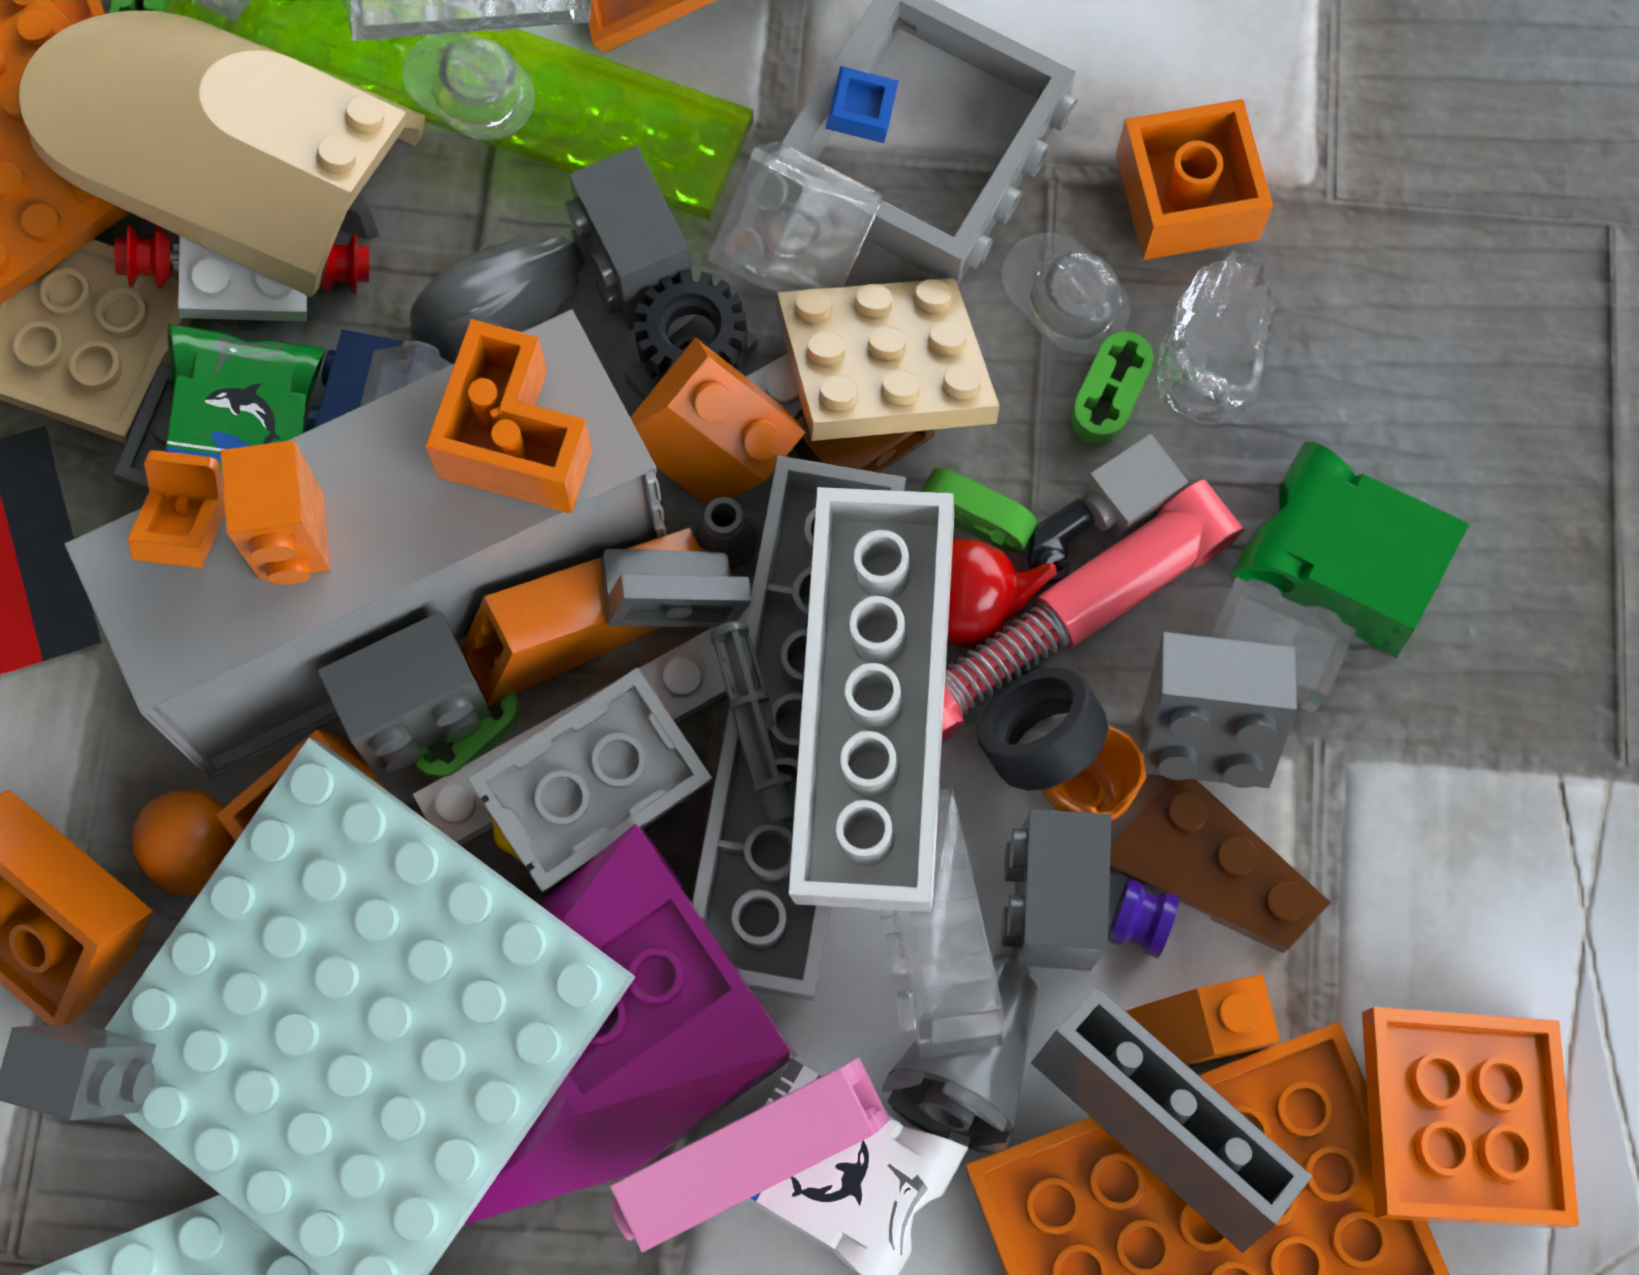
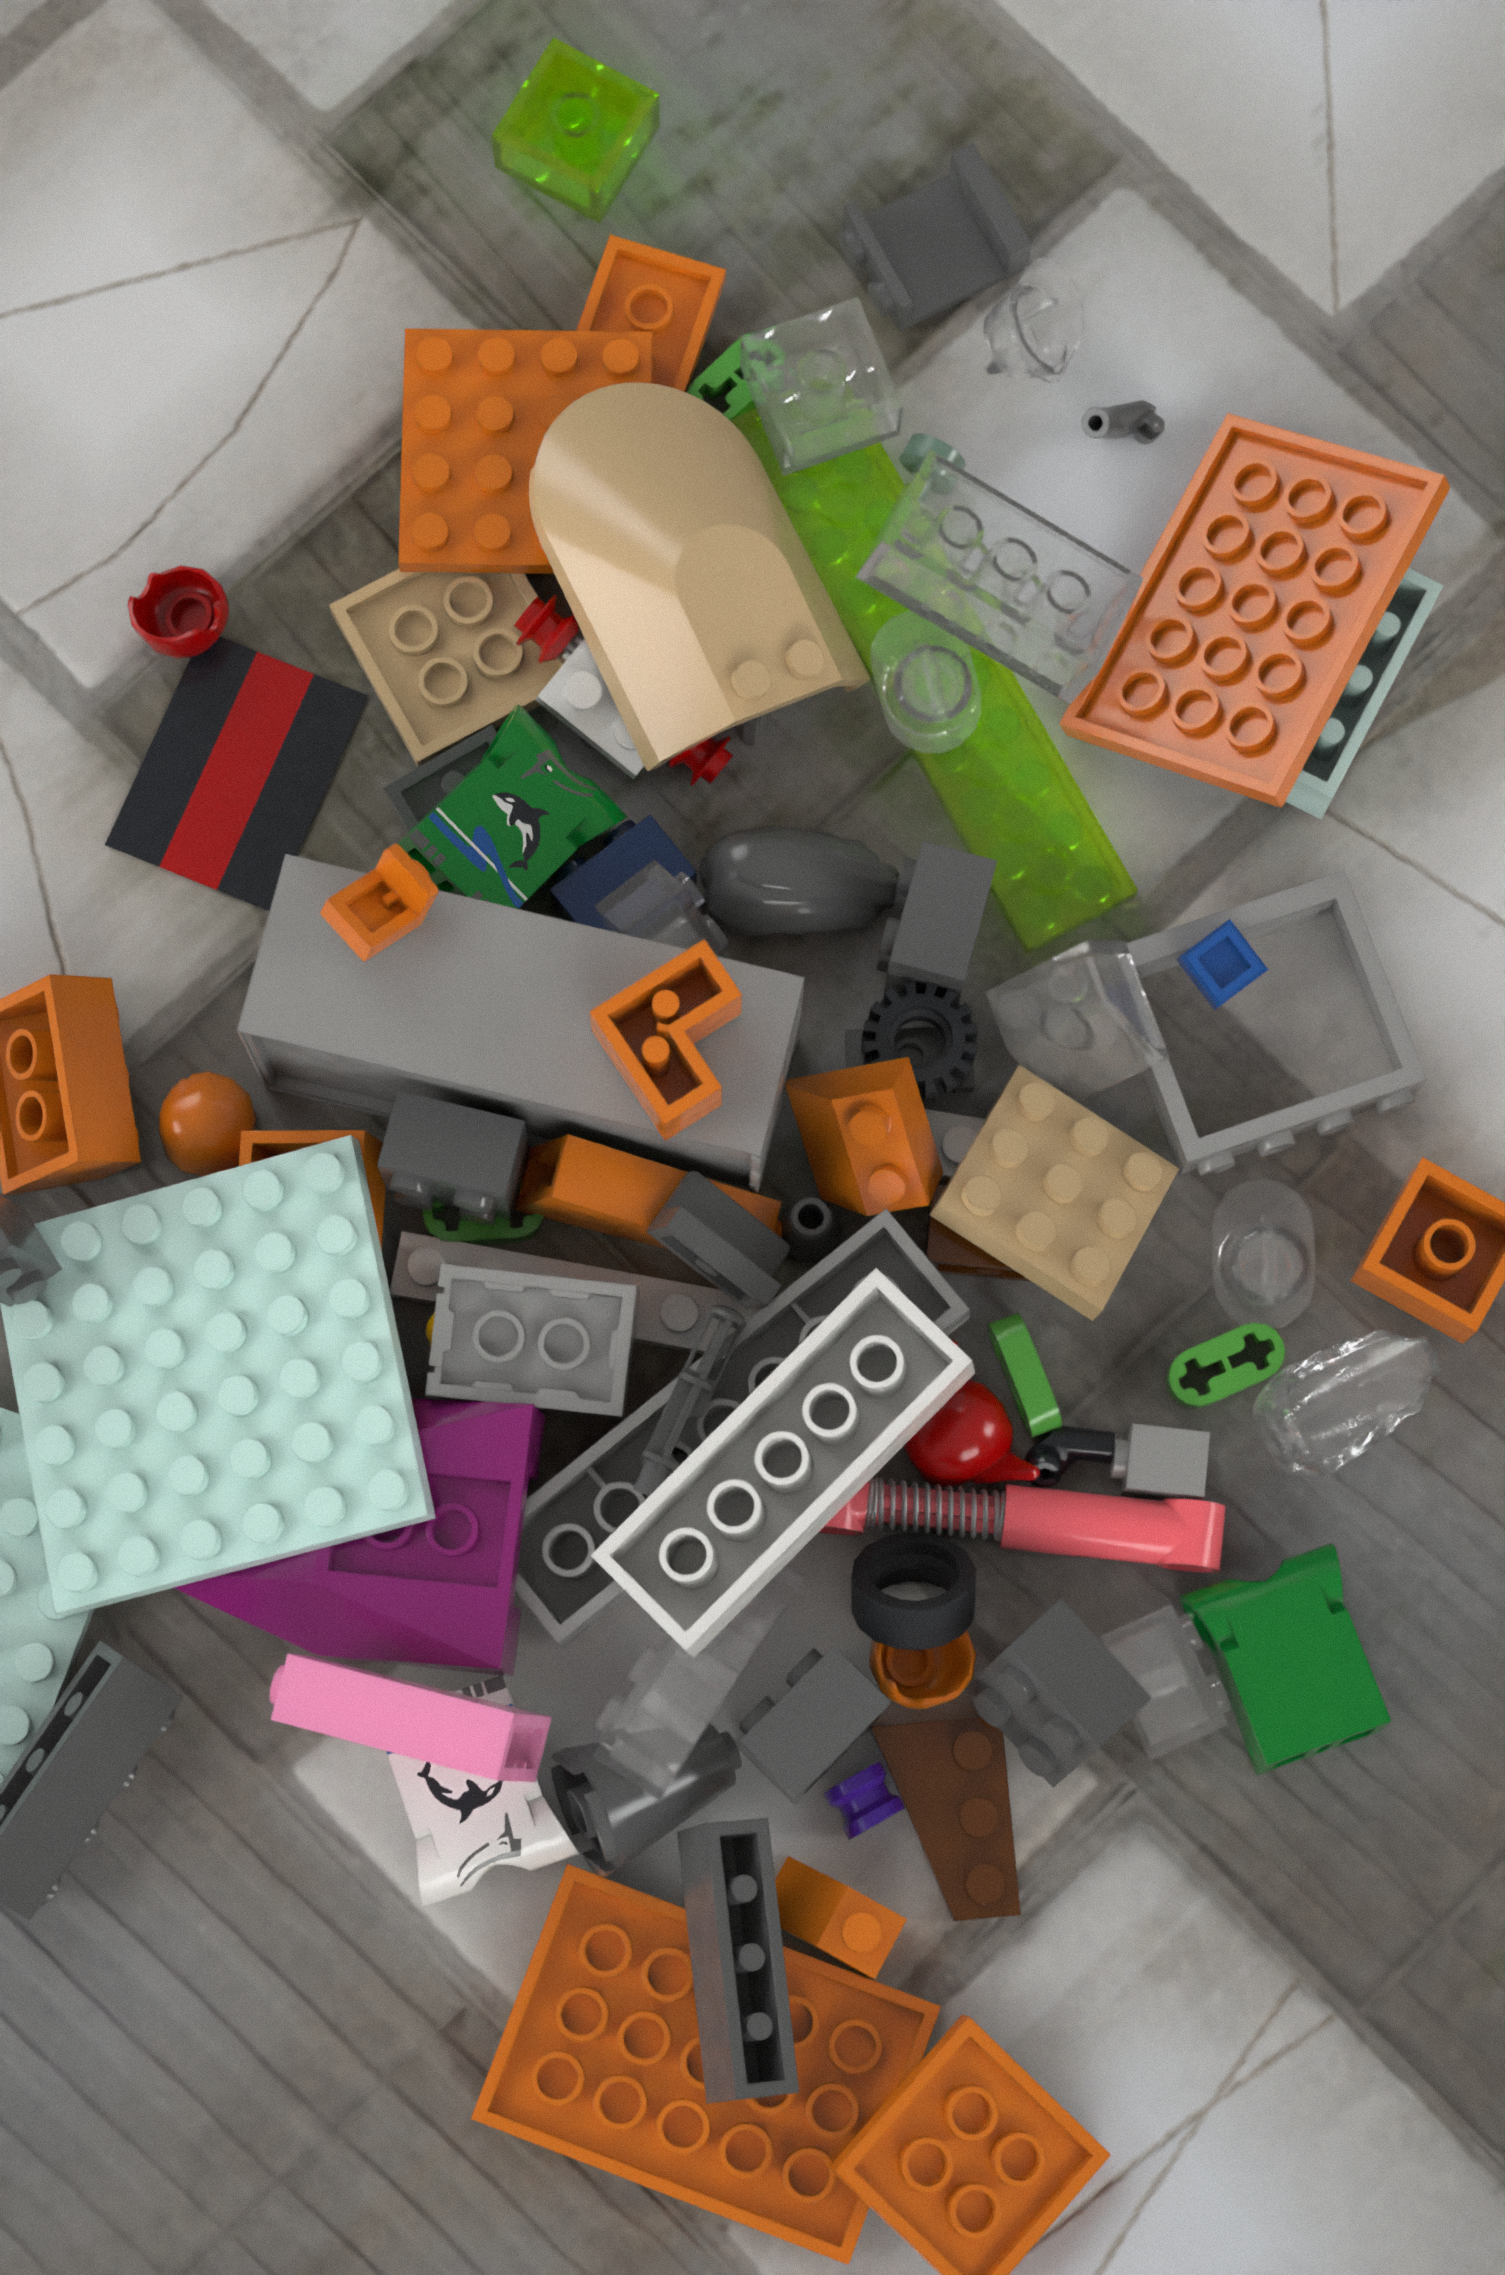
camera: 40 degrees right, 5 degrees up
orange brick [220,440,331,585] -> none

